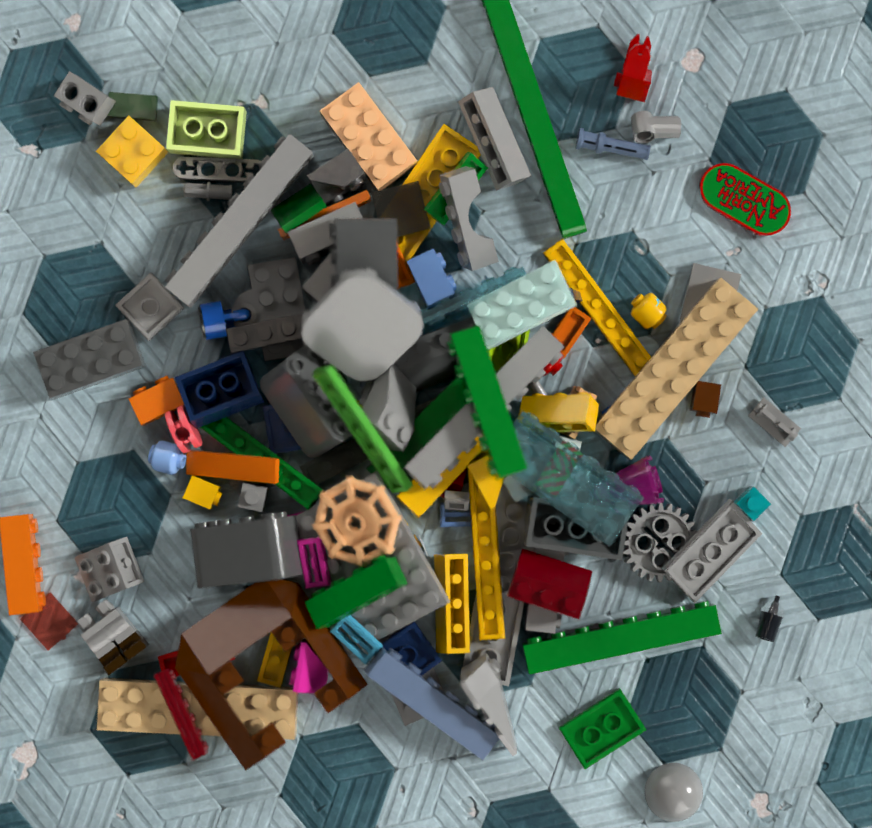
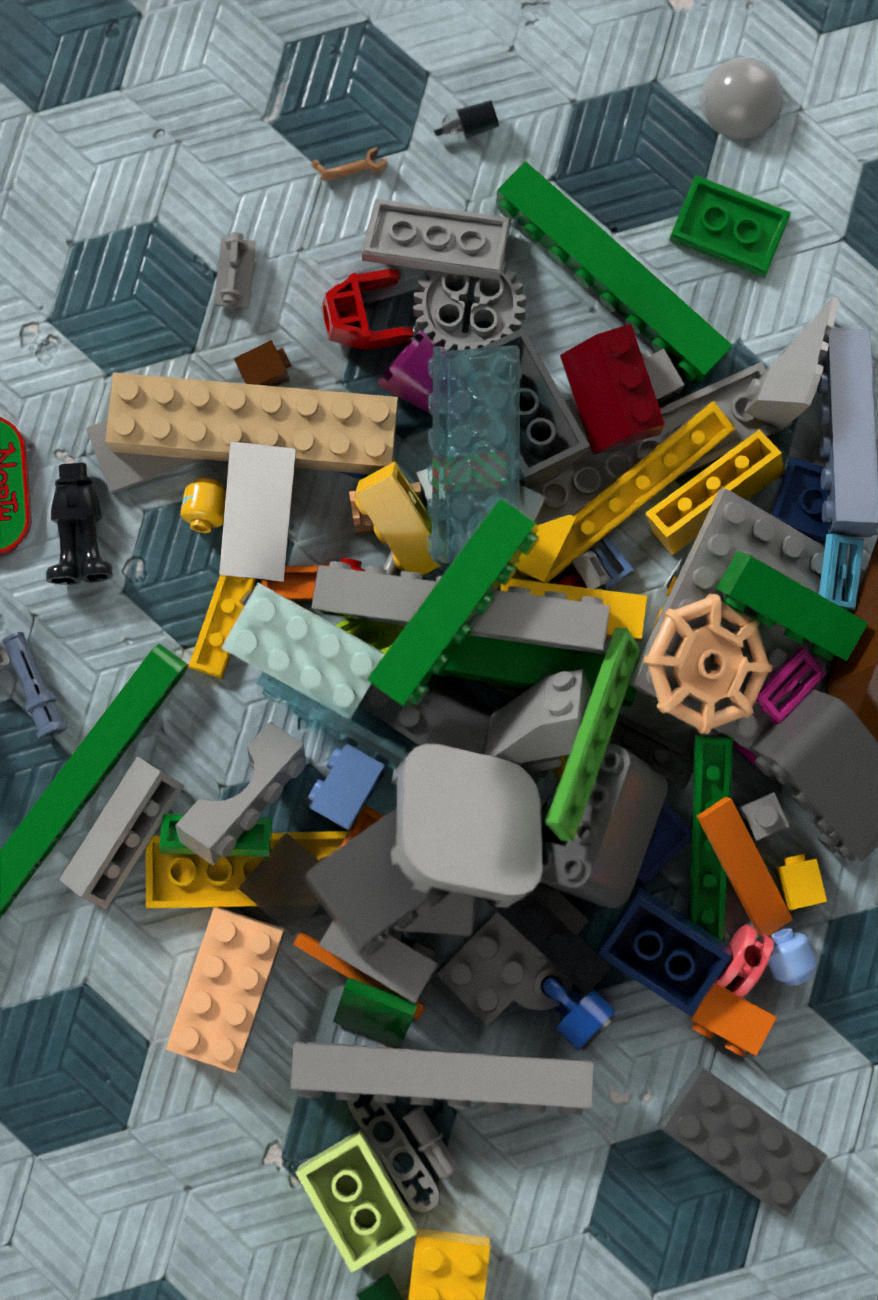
camera: 125 degrees left, 5 degrees down
light grey tile [115,272,185,341] -> none
flat silver slope [307,149,366,207] -> none
teal brick [734,486,771,521] -> none
none -> black piece [45,462,113,585]
none -> white sticker [219,441,296,582]
none -> medium nougat piece [311,148,388,180]
none -> red piece [321,269,414,351]

